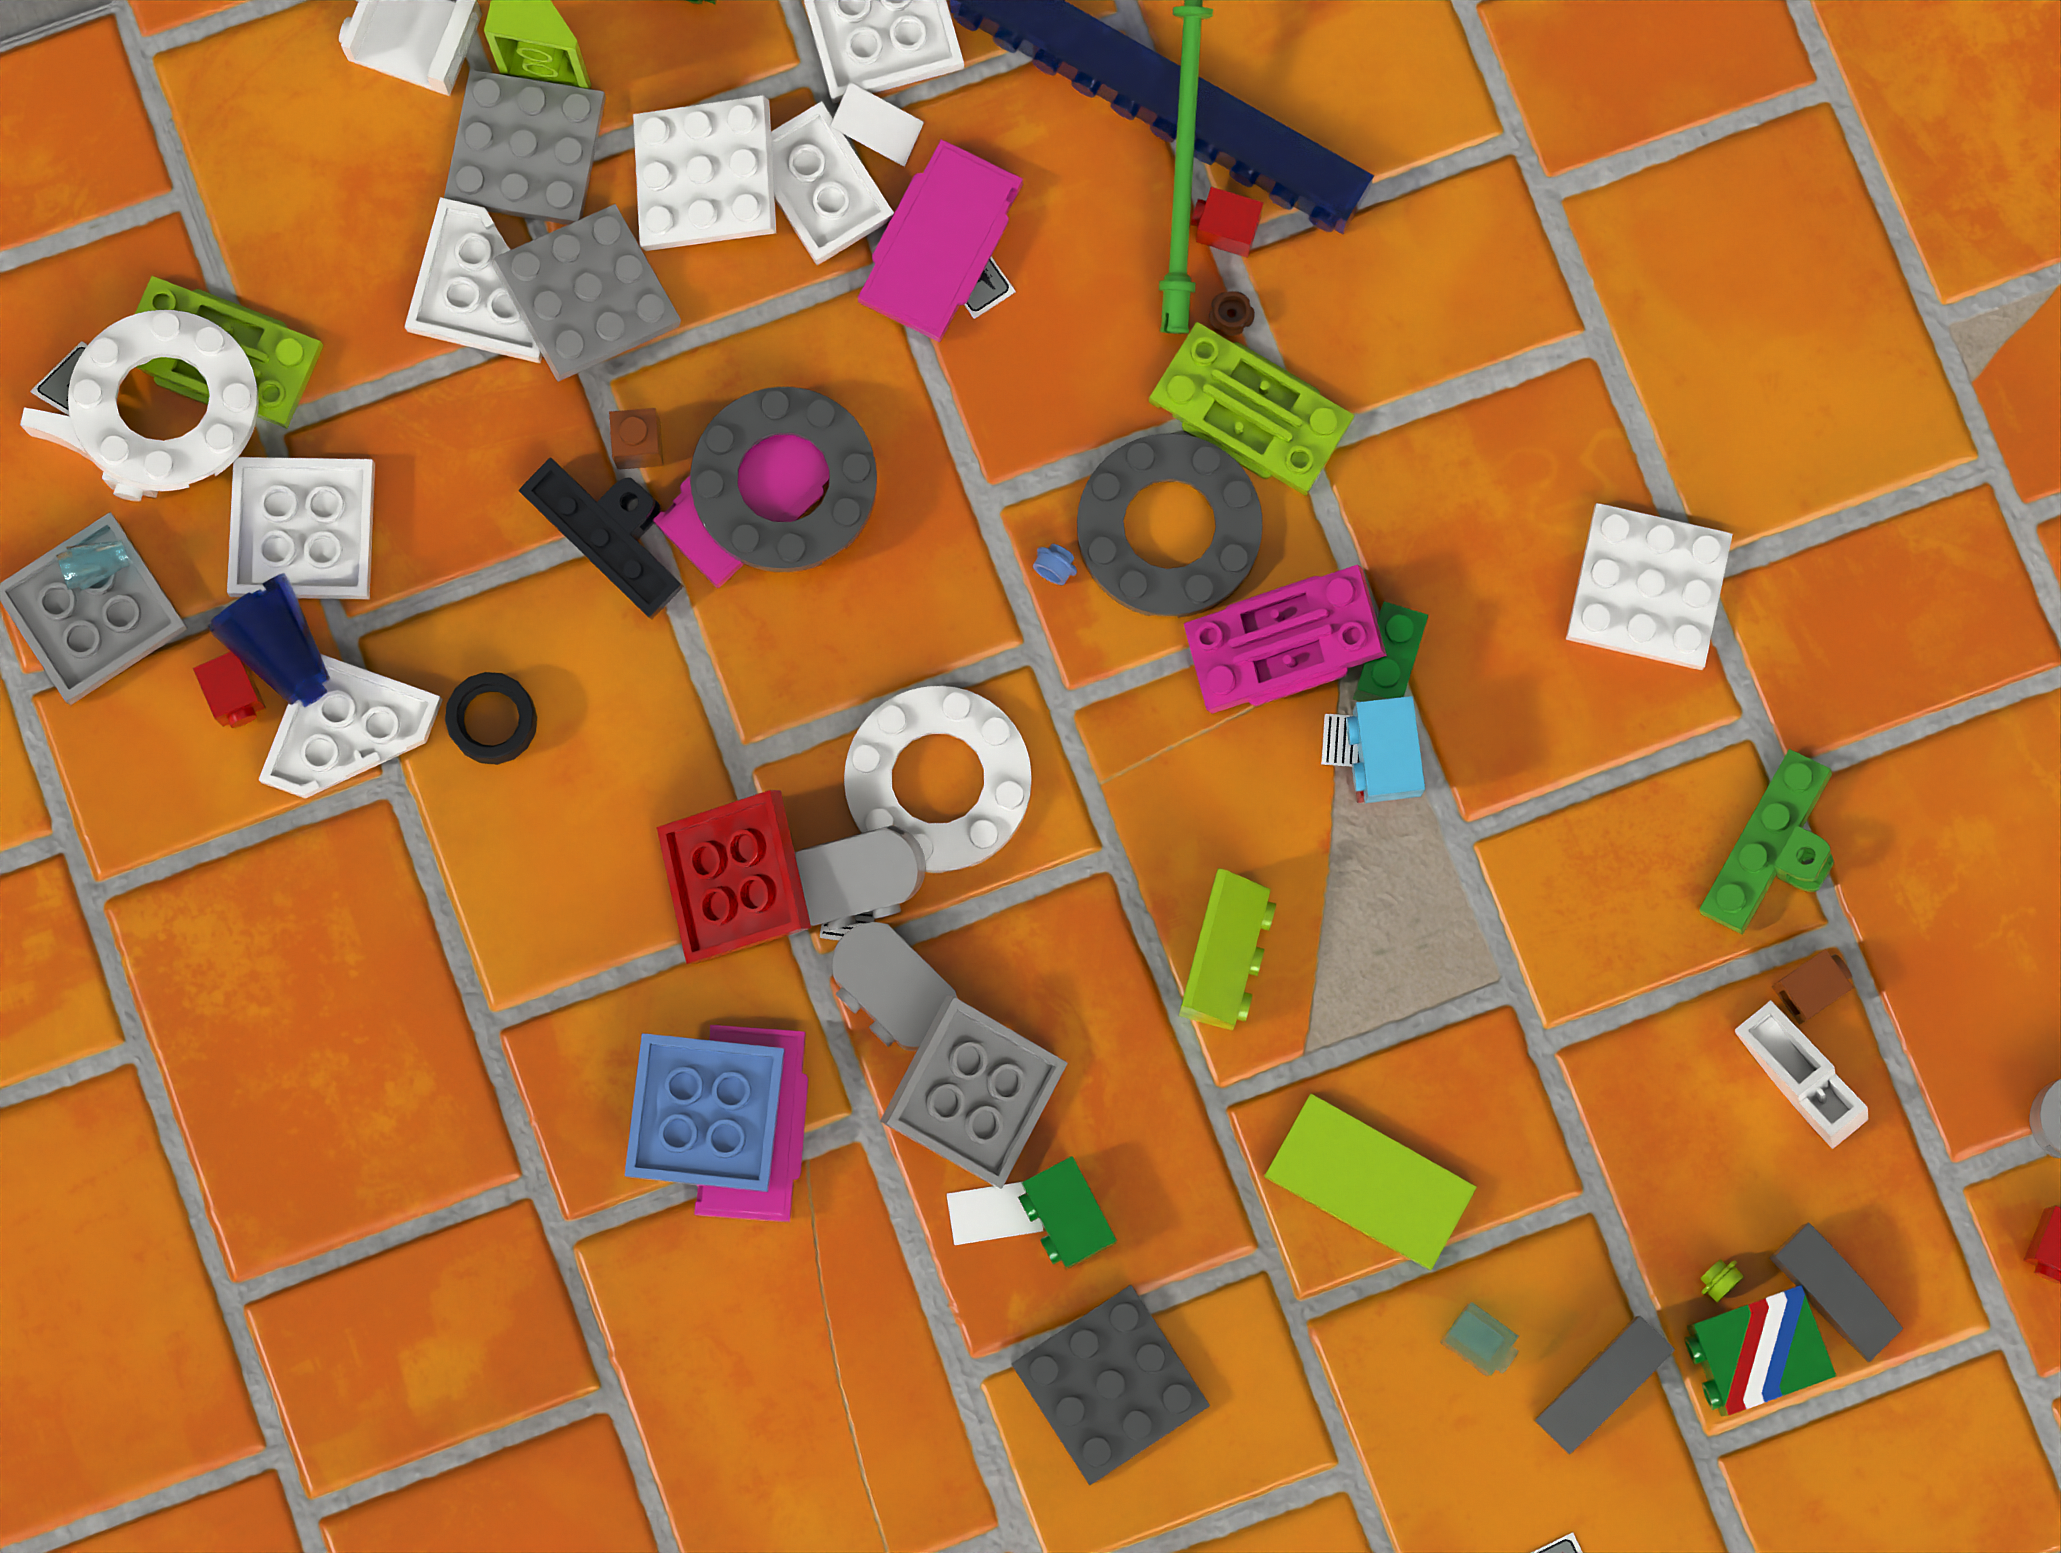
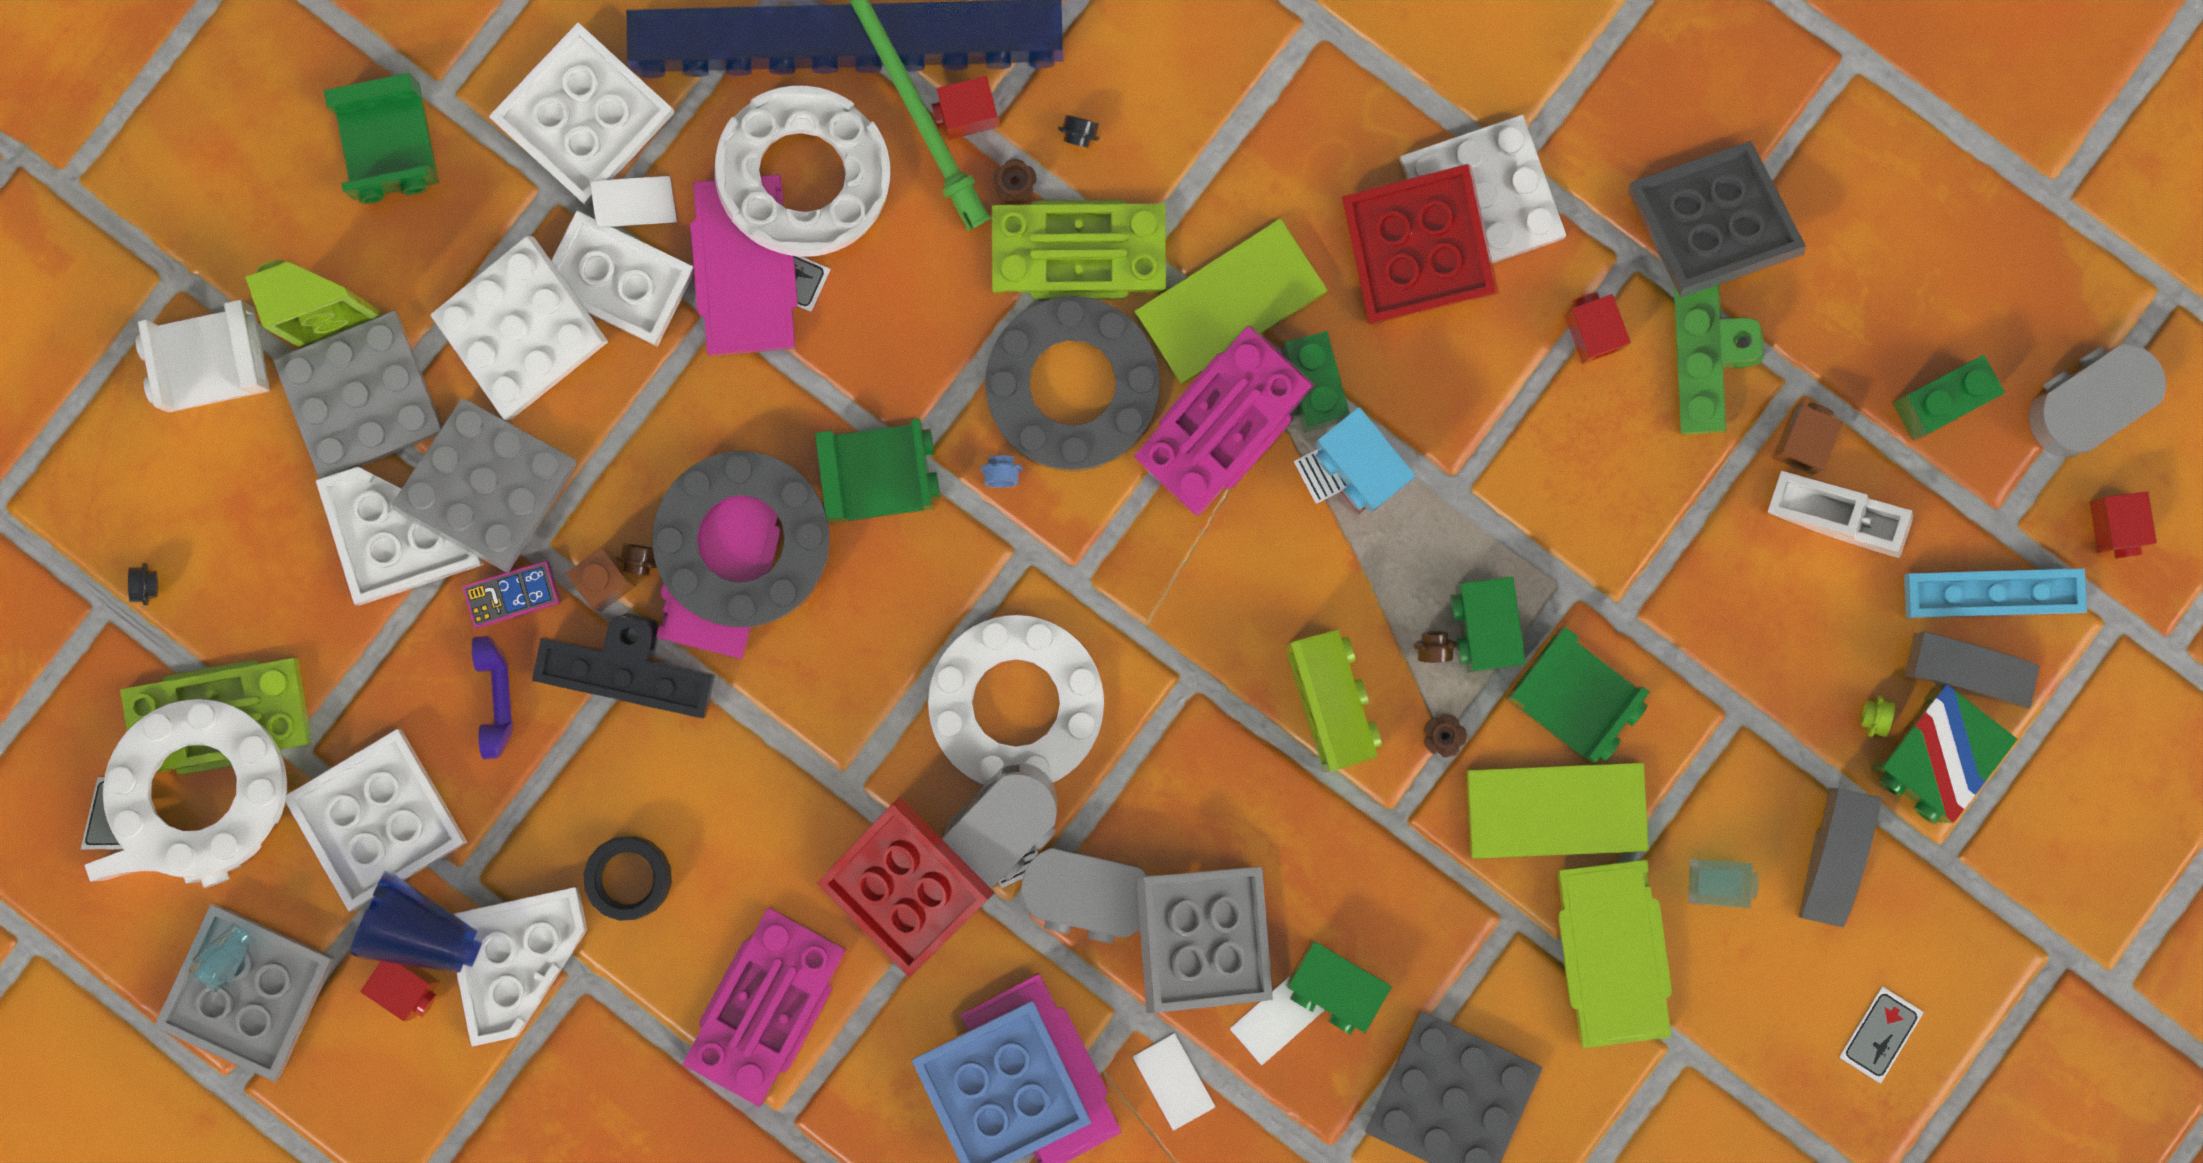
camera: 30 degrees left, 5 degrees up
none -> black plate [128,563,158,606]
none -> tile [462,561,561,629]
none -> dark purple bar [472,636,513,760]
none -> reddish brown plate [616,544,657,575]
none -> dark pink piece [682,907,847,1107]
none -> white plate [715,86,891,257]
none -> green panel [815,418,940,524]
none -> black plate [1058,115,1100,148]
none -> white sticker [1133,1033,1215,1131]
none -> lime tile [1134,218,1328,386]
none -> red plate [1342,164,1499,325]
none -> reddish brown plate [1413,631,1457,663]
none -> reddish brown plate [1424,714,1467,758]
none -> green brick [1450,576,1526,673]
none -> green panel [1506,627,1650,762]
none -> lime piece [1557,859,1672,1048]
none -> red brick [1565,292,1631,364]
none -> dark grey plate [1628,141,1806,298]
none -> green brick [1892,354,2005,440]
none -> medium azure plate [1904,568,2087,618]

